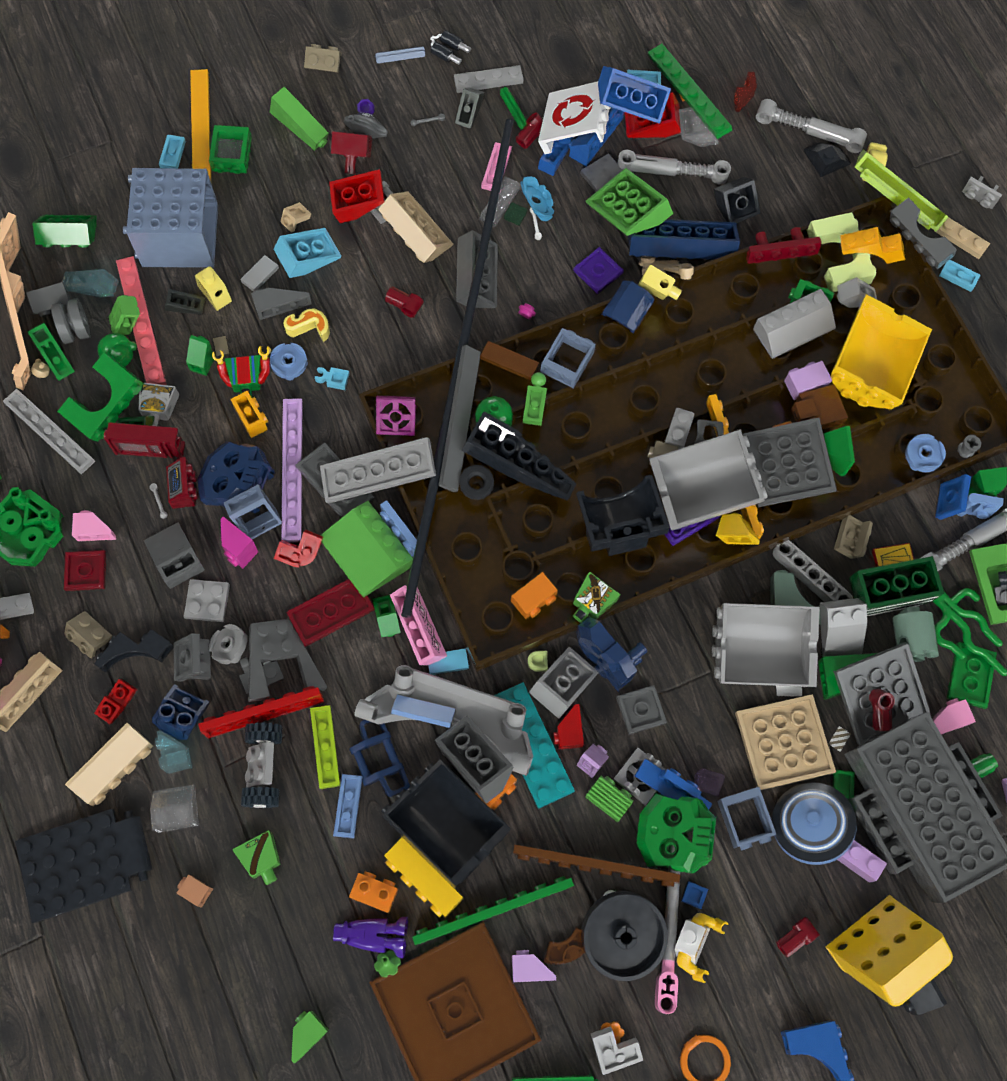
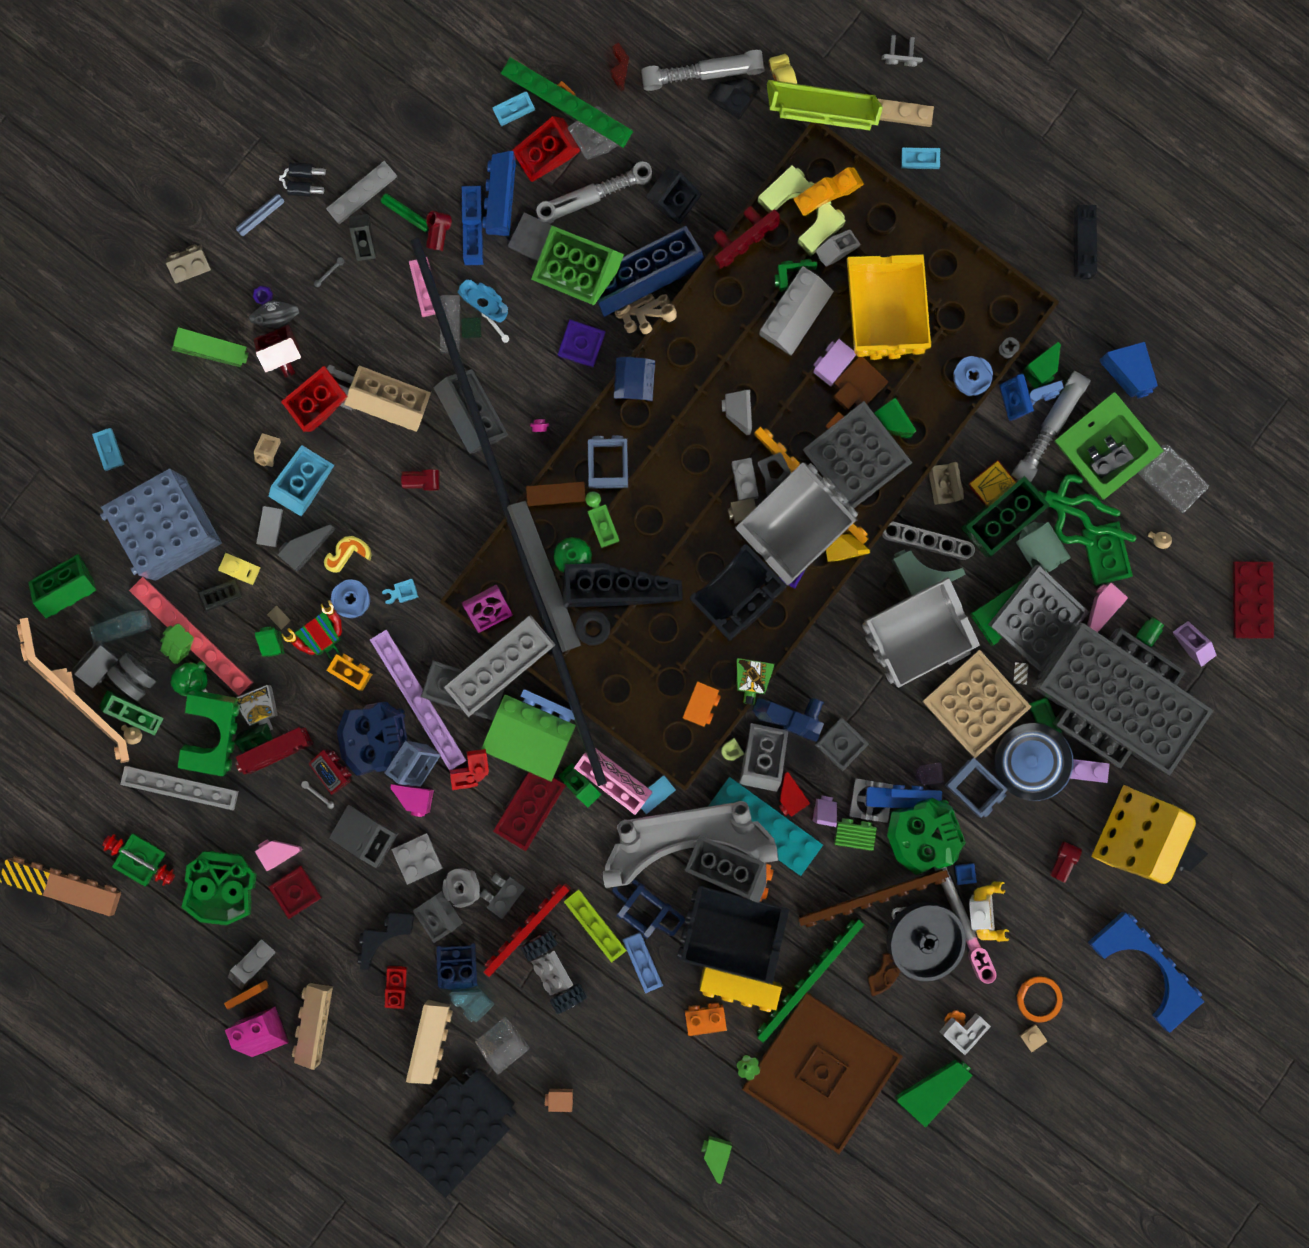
camera: 25 degrees left, 15 degrees up
dark tan bracket [64,611,112,659] -> none
light orange tile [190,69,211,181] -> none
green window [209,125,252,174] -> none
bright green torso [233,831,281,885] -> none
dark grey wing [248,619,327,702] -> none
dark purple piece [333,916,408,958] -> none
medium blue tile [391,694,455,728] -> none
lavender slope [512,950,556,982] -> none
white panel [538,82,611,154] -> none
blue slope [598,66,671,124] -> none
light yellow torso [638,265,682,300] -> none
light grey slope [820,598,867,657] -> none
dark red piece [869,688,895,731] -> none
dark grey arch [890,197,957,269] -> none
none -> light grey slope [722,390,752,435]

